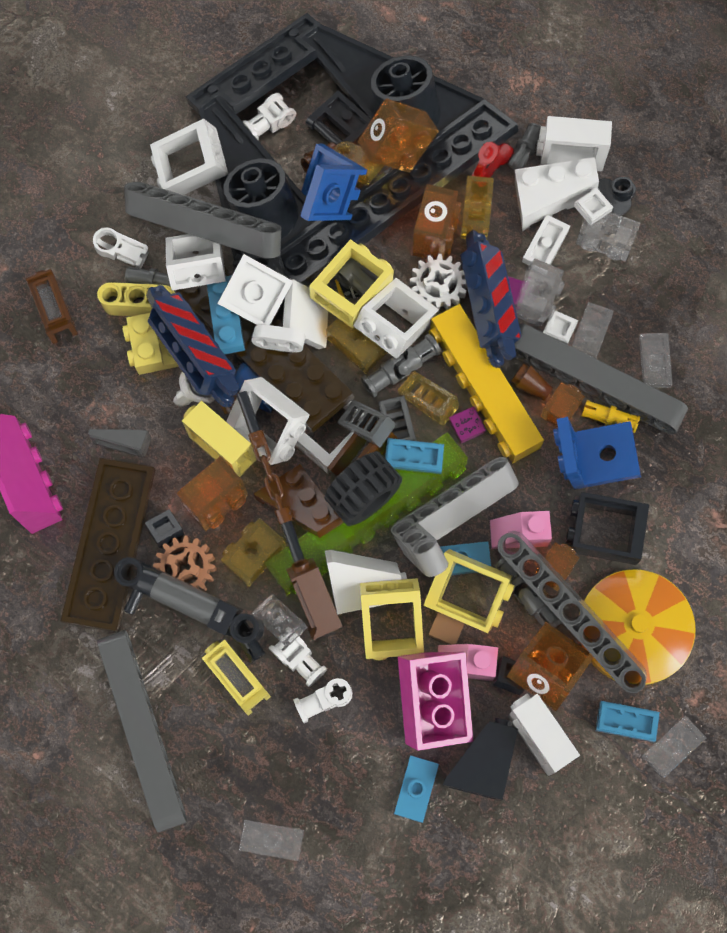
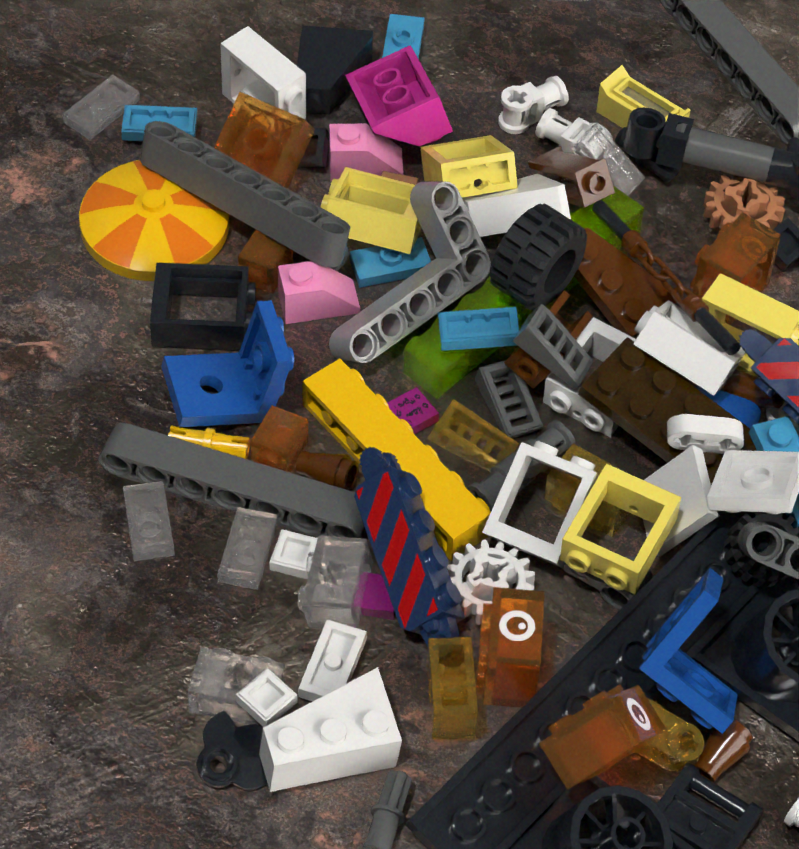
camera: 165 degrees right, 20 degrees down
clear yellow brick [221,518,287,588] -> none
red piece [471,142,514,185] -> none
white window [536,116,612,171] -> none

